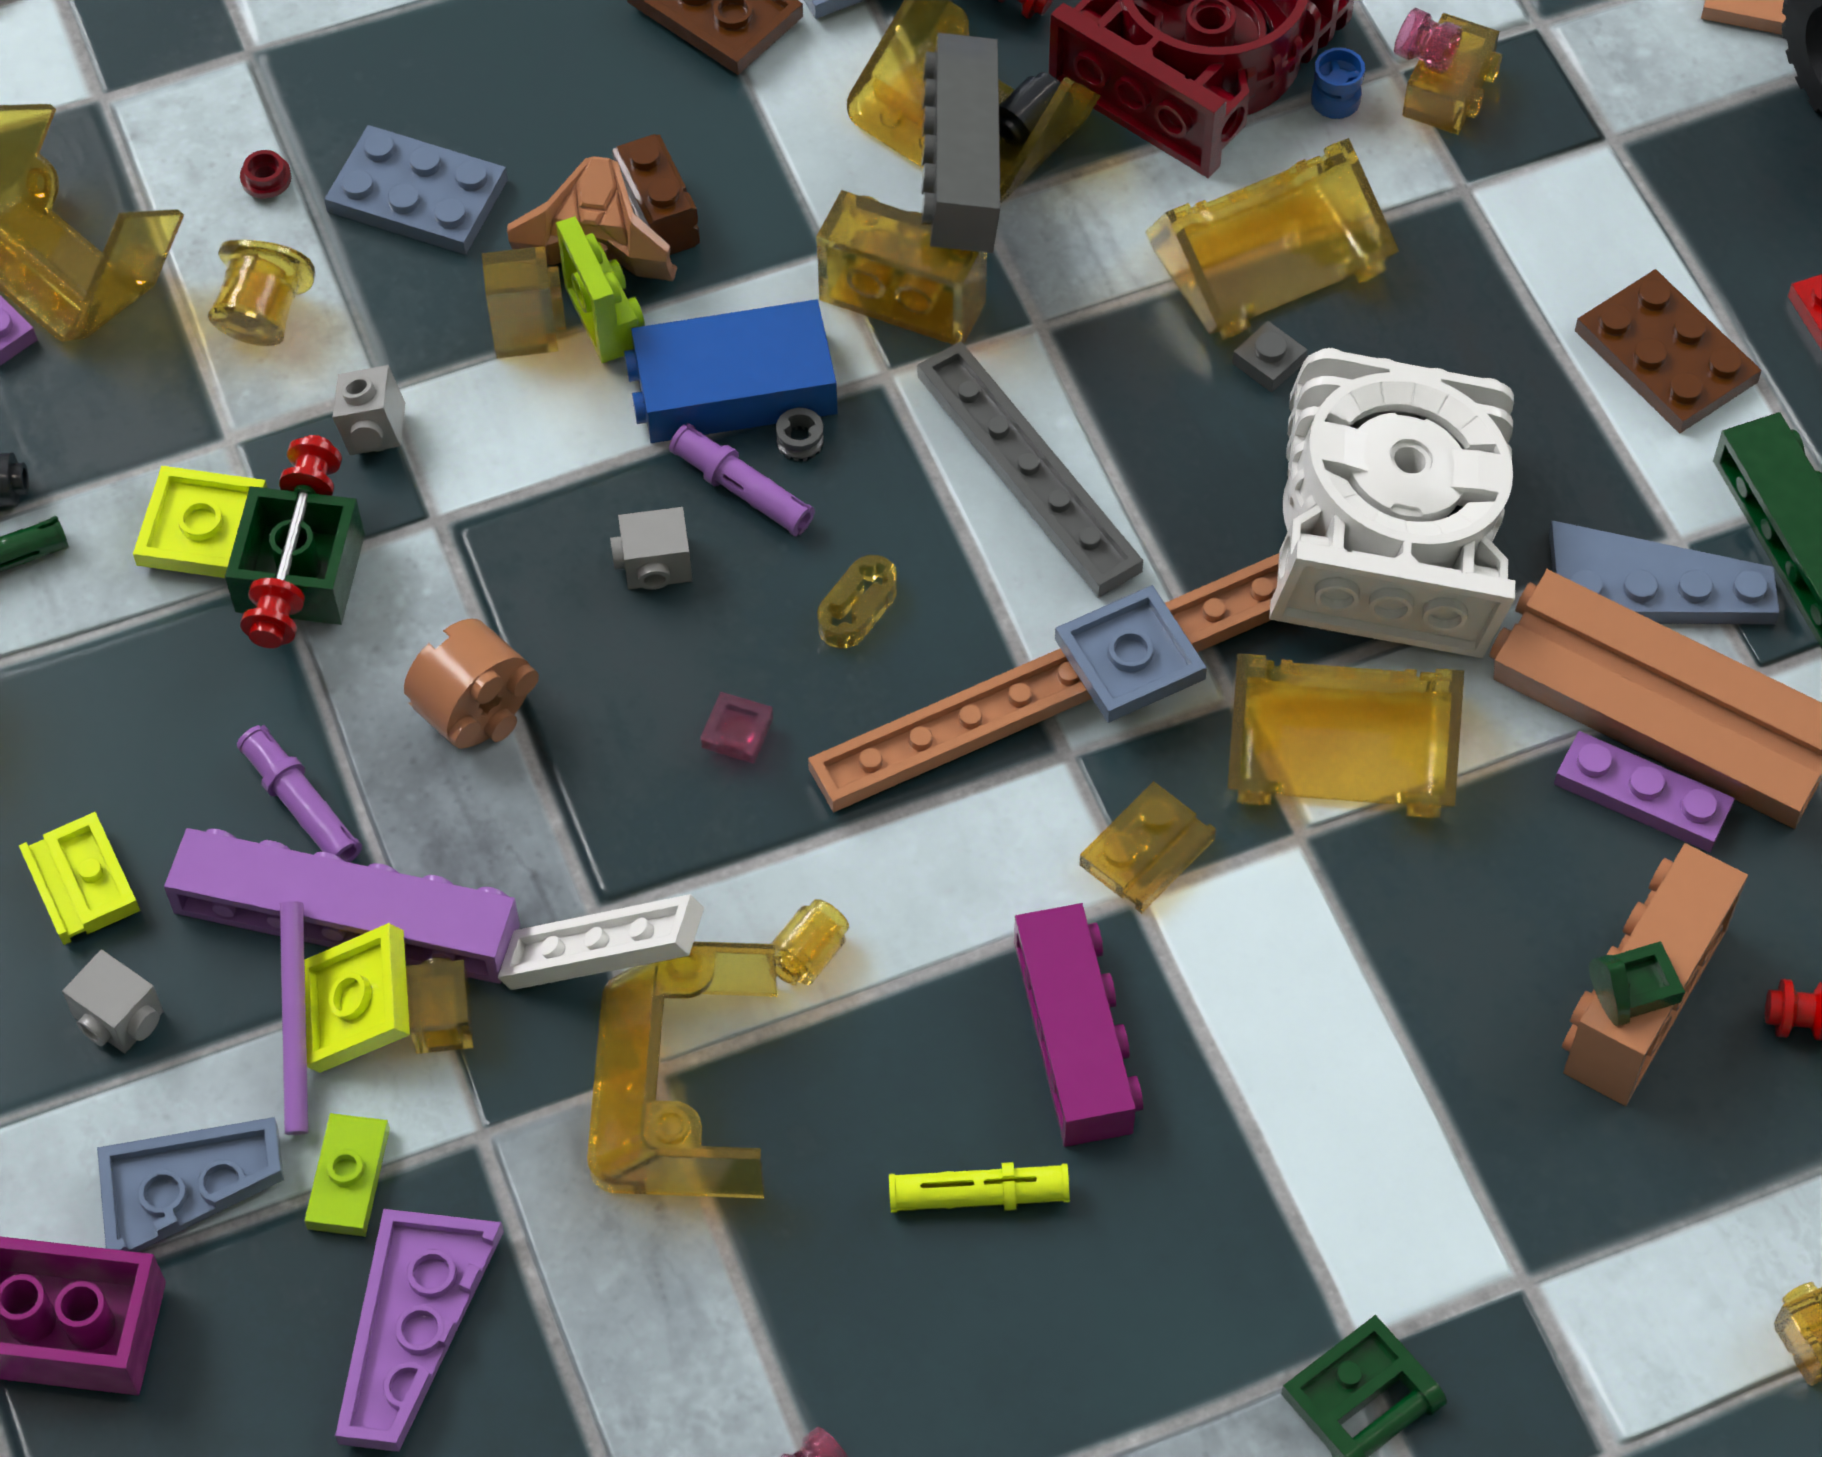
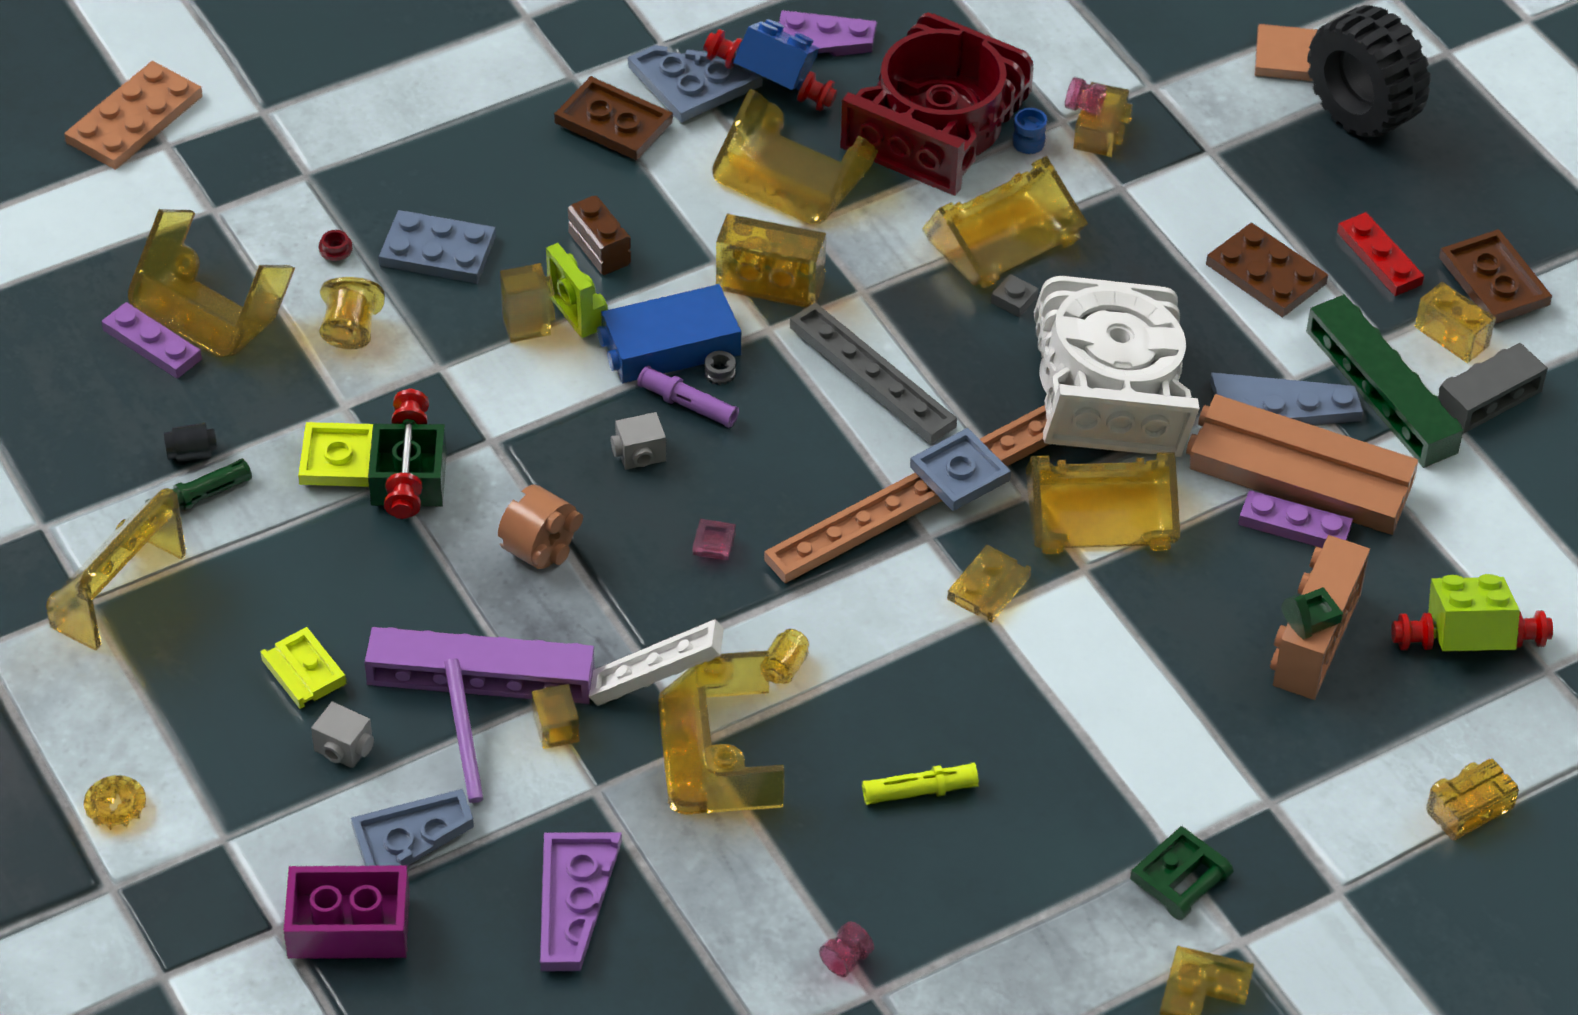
camera: 10 degrees left, 10 degrees down
medium lavender pin [237,725,362,862] -> none
lime plate [304,1113,390,1237] -> none
neon yellow plate [305,923,410,1073] -> none
light grey brick [332,365,406,455] -> none
nougat piece [507,156,677,281] -> none
clear yellow beam [818,555,897,648] -> none
dark grey brick [921,33,1000,253] -> none
black brick [999,72,1068,147] -> none
magenta brick [1014,903,1143,1147] -> none

